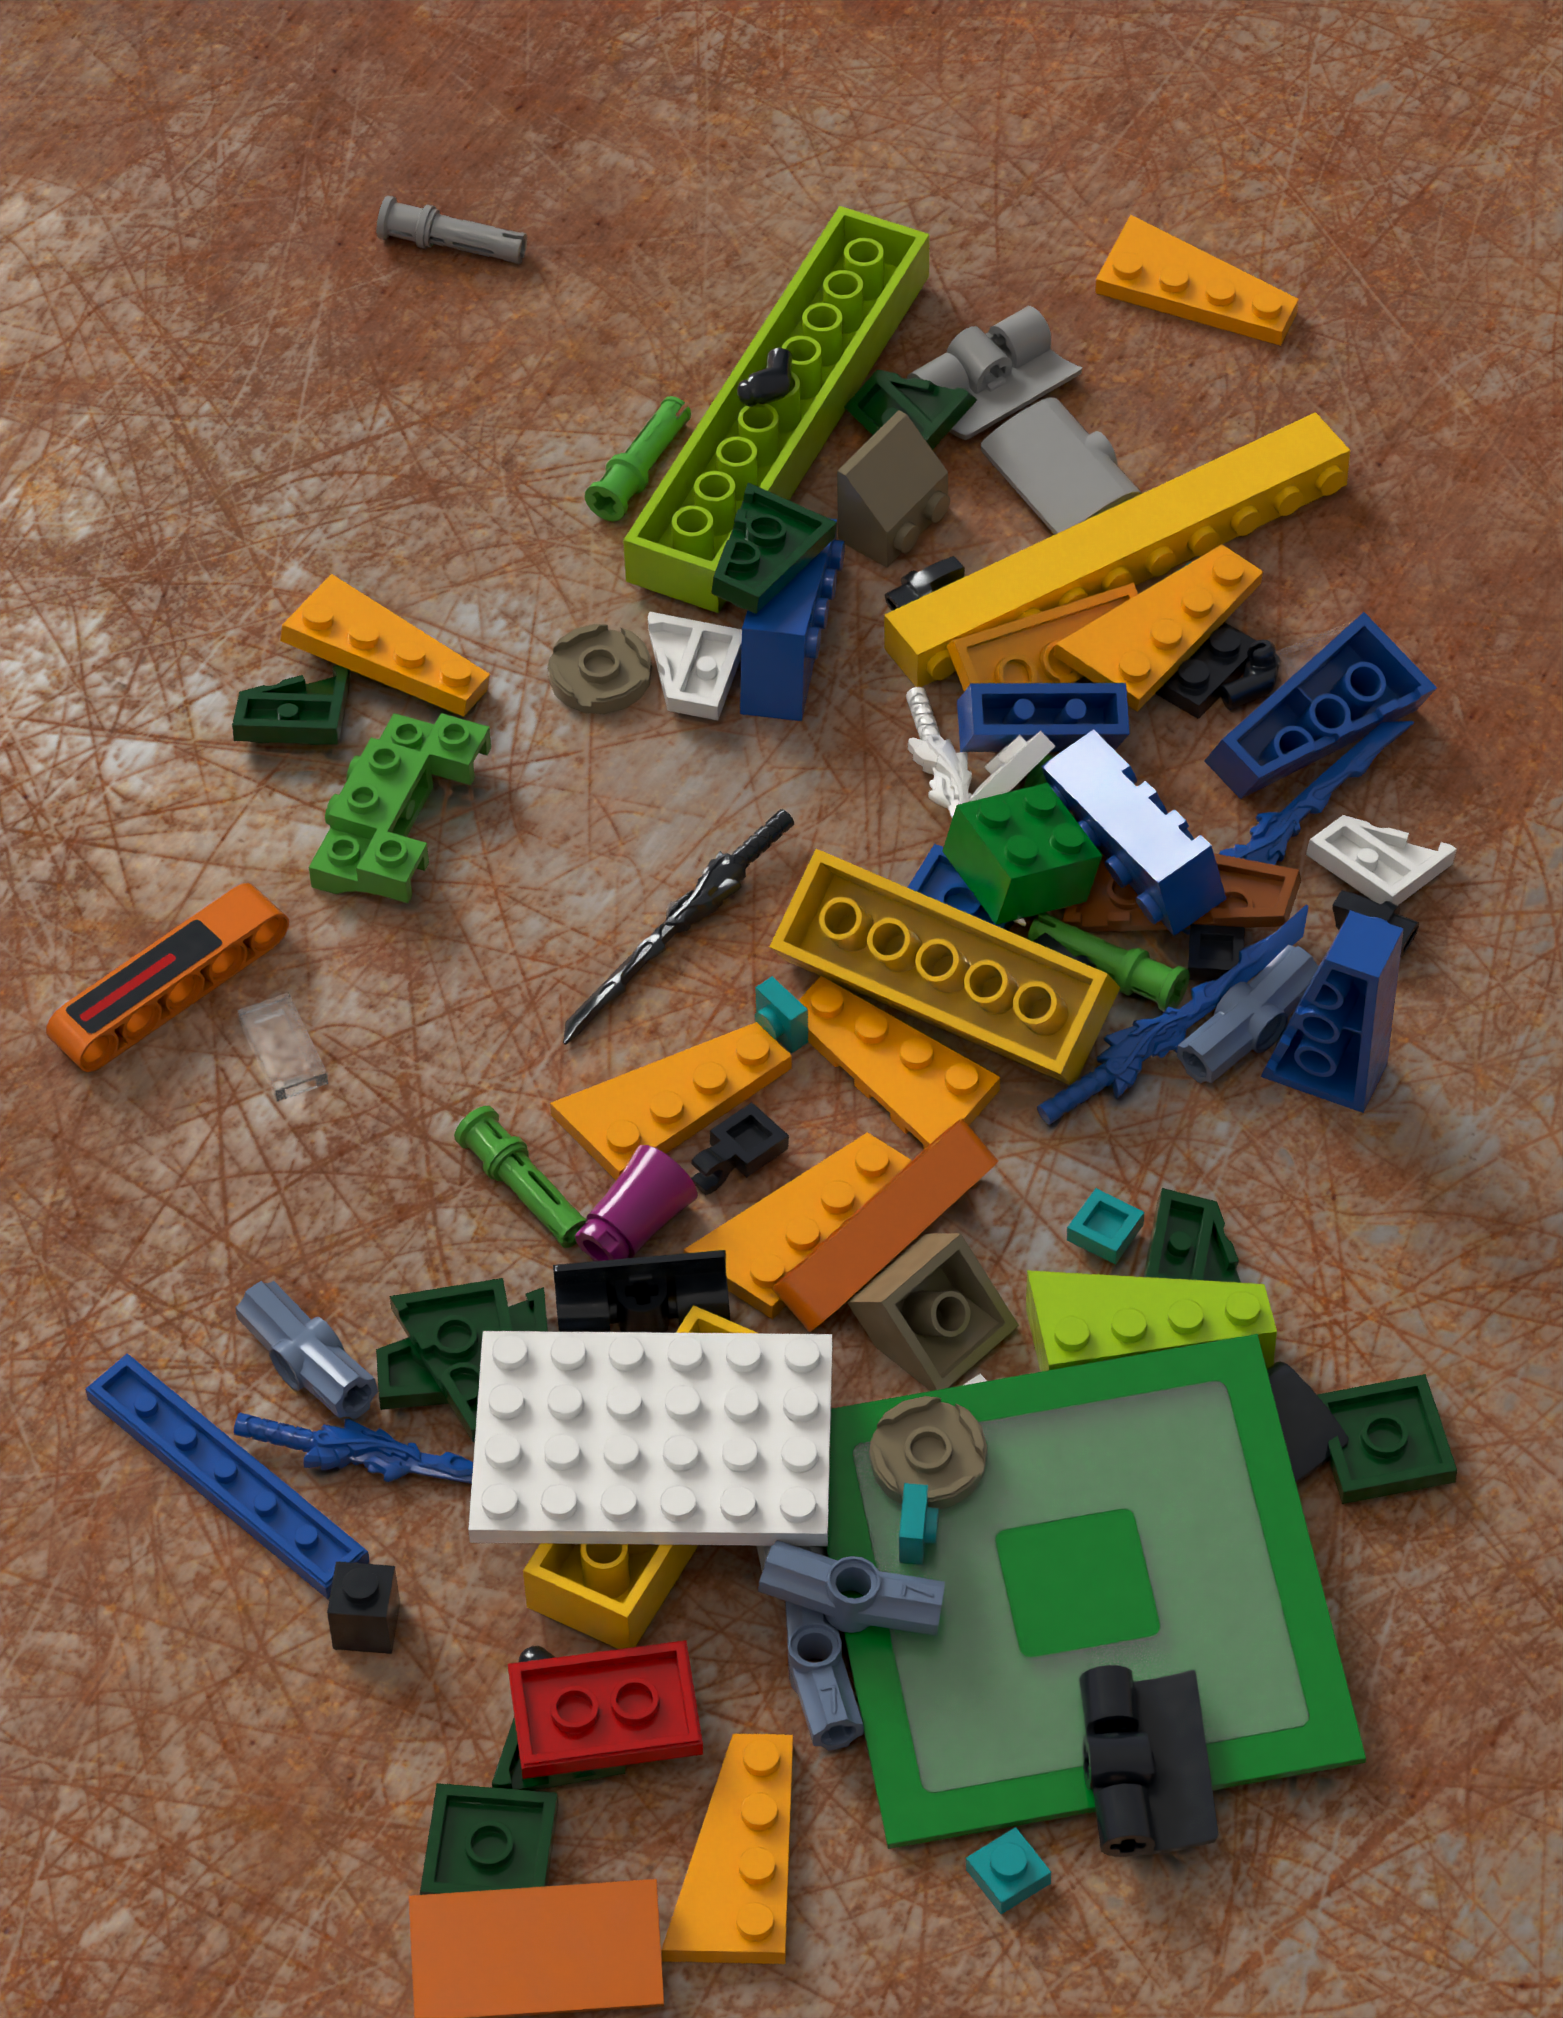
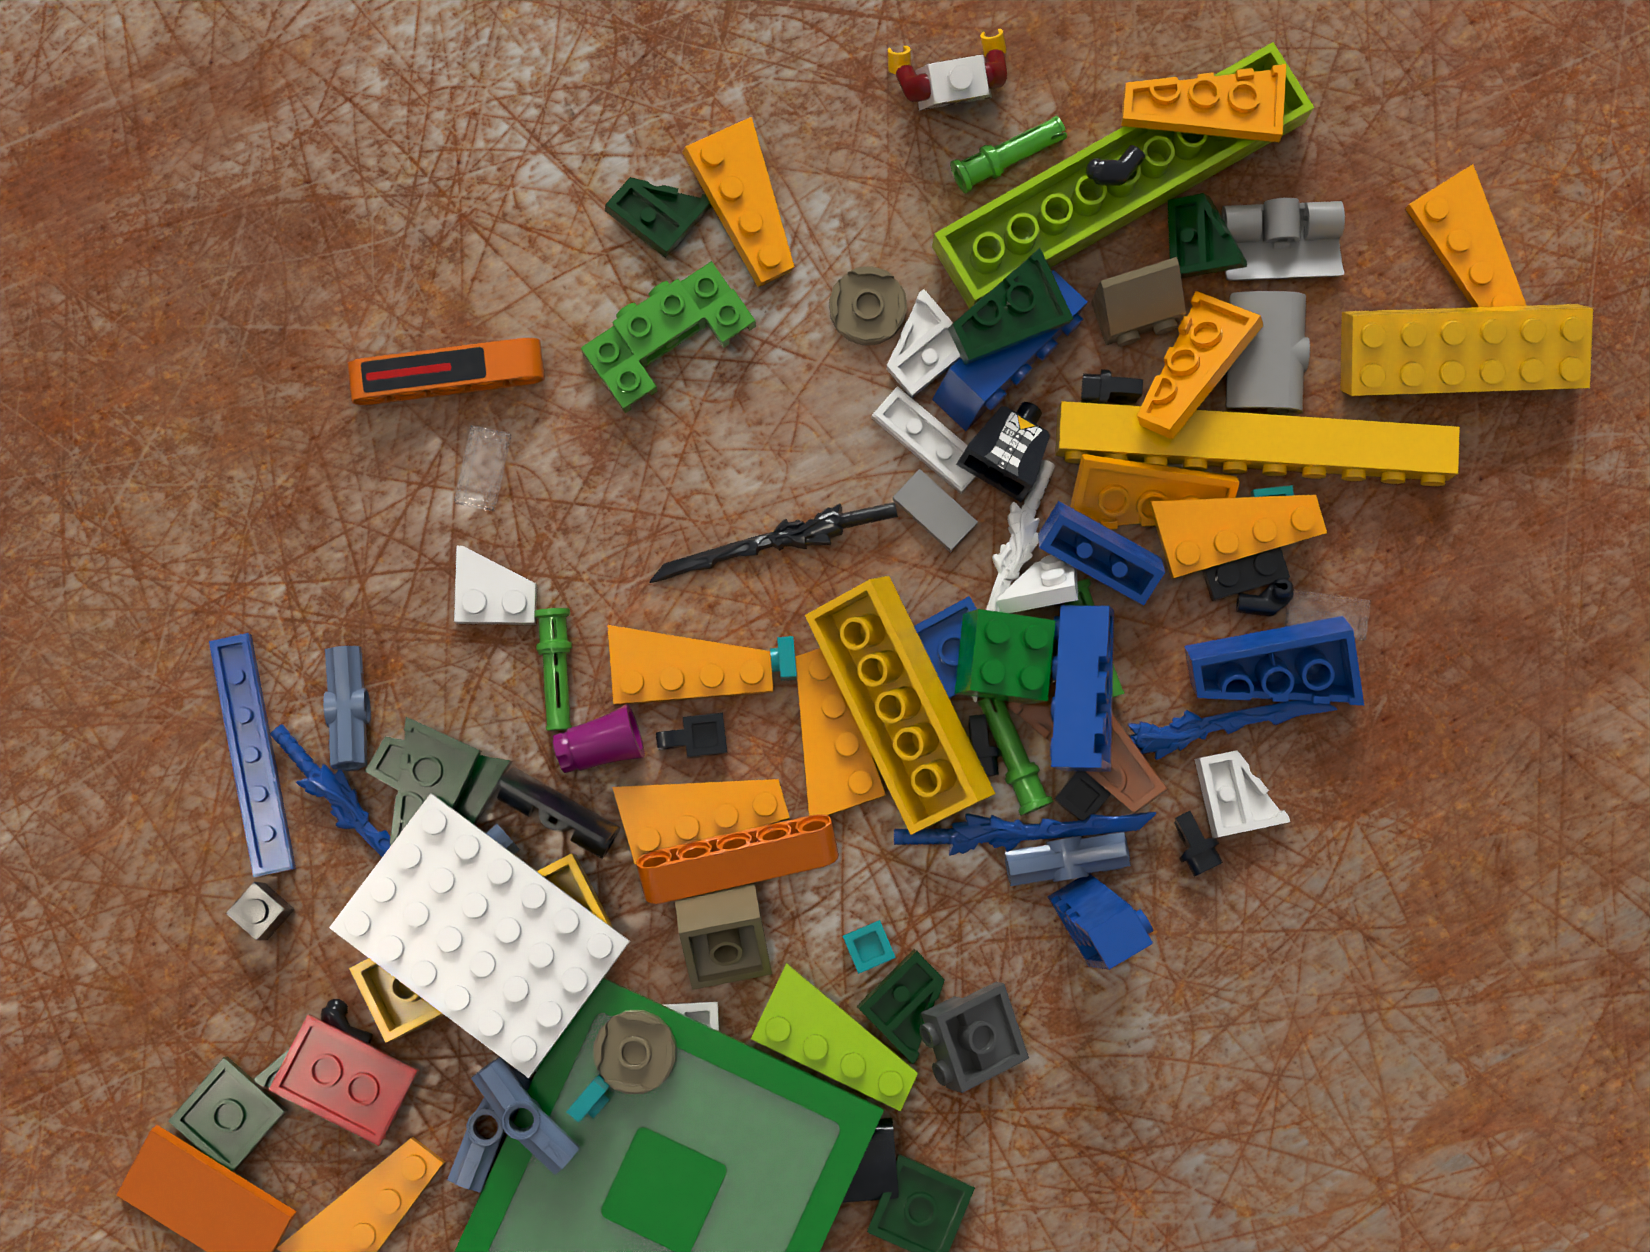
camera: 30 degrees right, 30 degrees up
none -> white wing [454,546,537,625]
none -> white tile [871,386,976,494]
none -> torso [887,29,1007,111]
none -> light grey tile [892,469,978,553]
none -> dark grey plate [919,982,1029,1093]
none -> black torso [956,402,1050,503]
none -> light orange wing [1121,64,1286,142]
none -> light orange wing [1137,291,1263,440]
none -> yellow brick [1340,304,1593,396]

